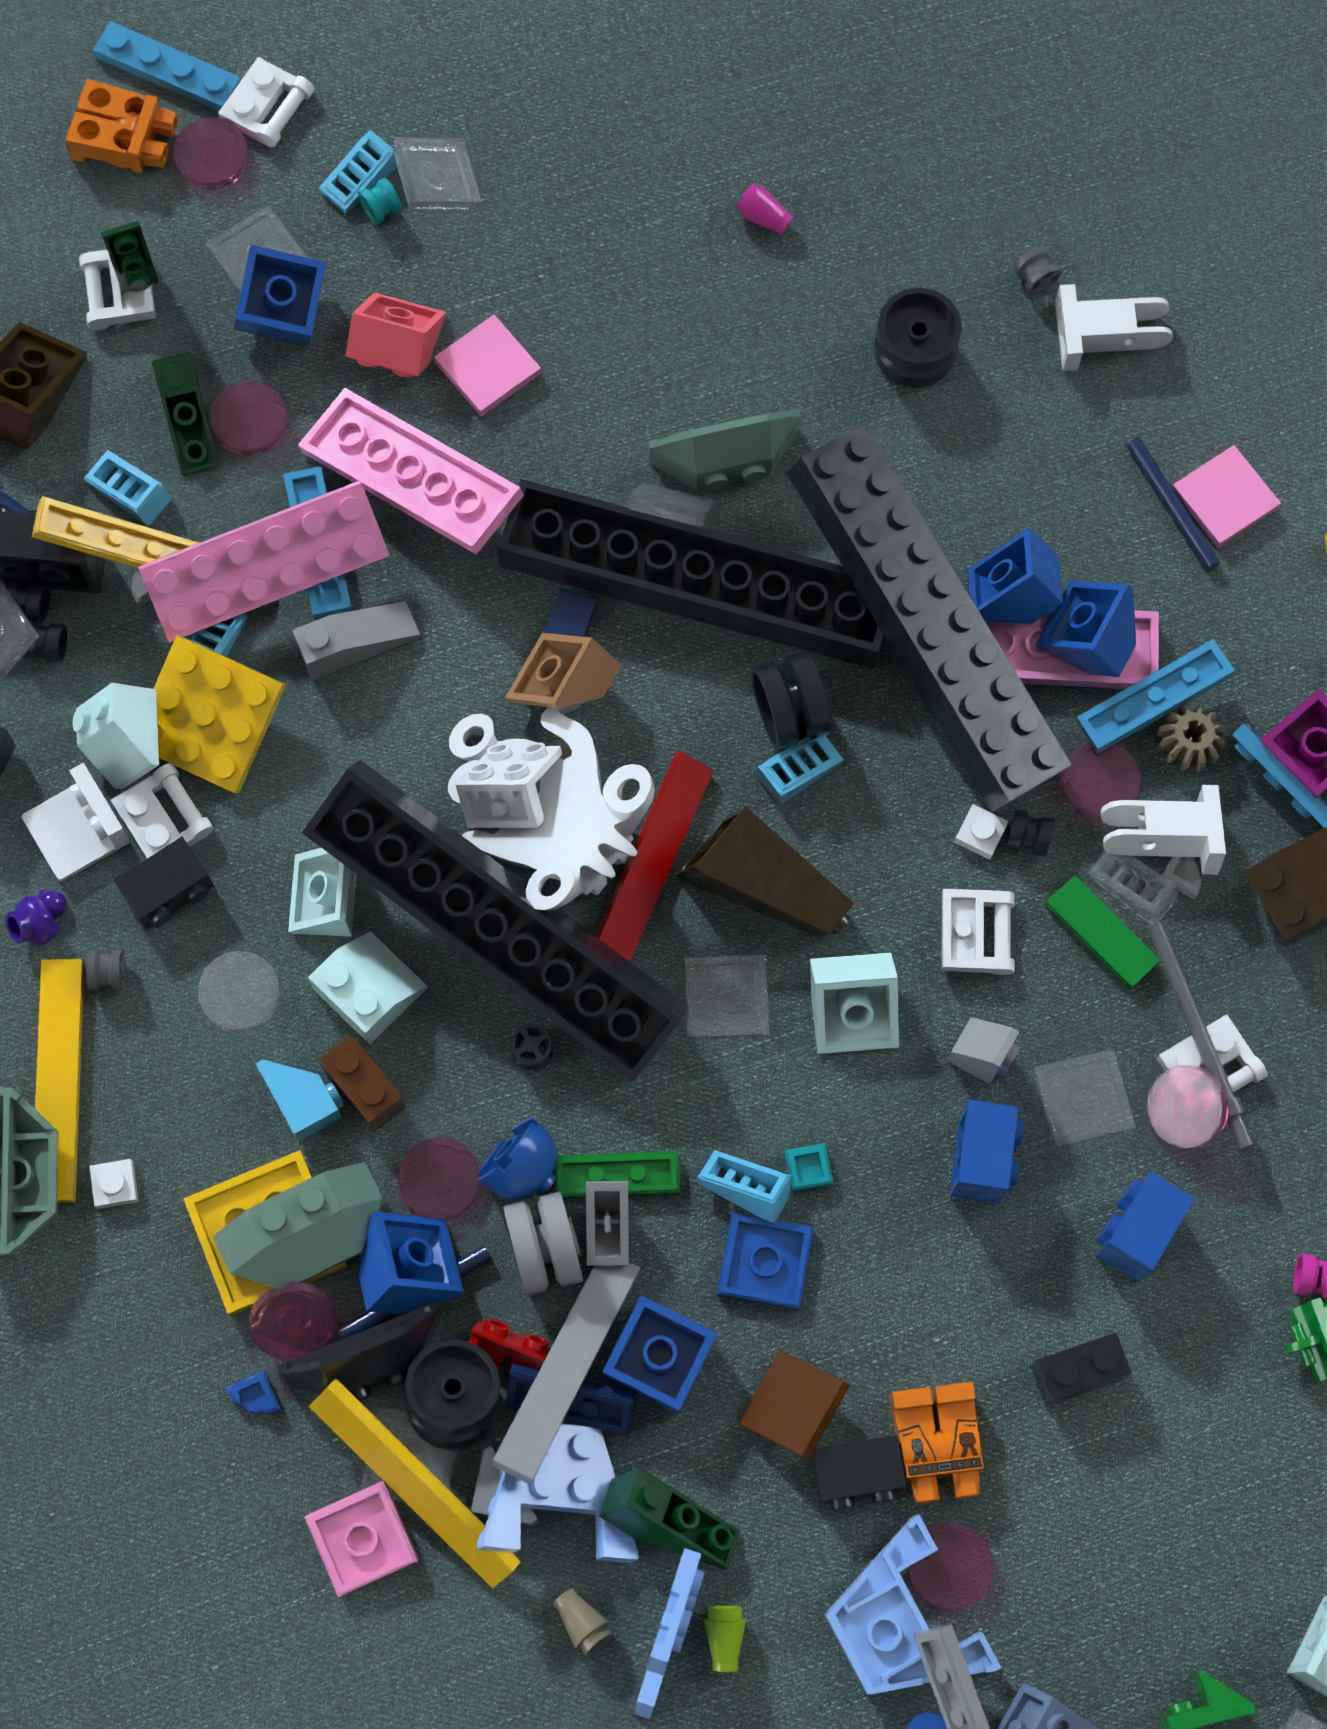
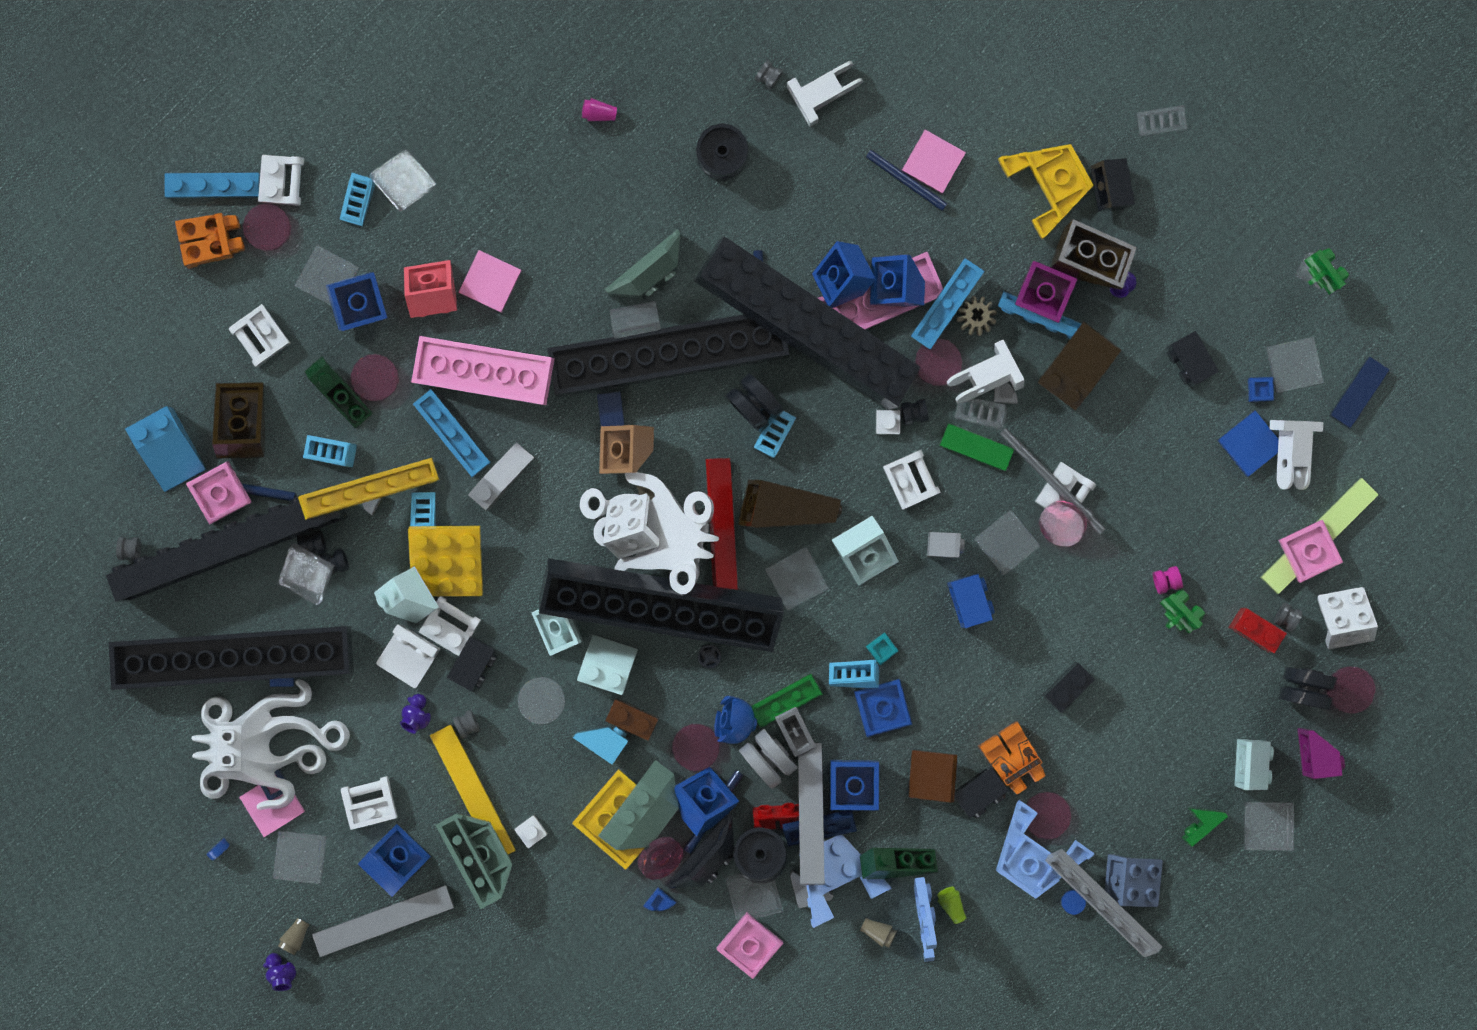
camera: 25 degrees left, 15 degrees up
dark green slope [101,221,159,294] -> none
bright pink plate [138,480,390,642] -> none
yellow tile [309,1379,521,1588] -> none
teal wheel [358,177,403,225] -> none
blue brick [1095,1172,1195,1283] -> none

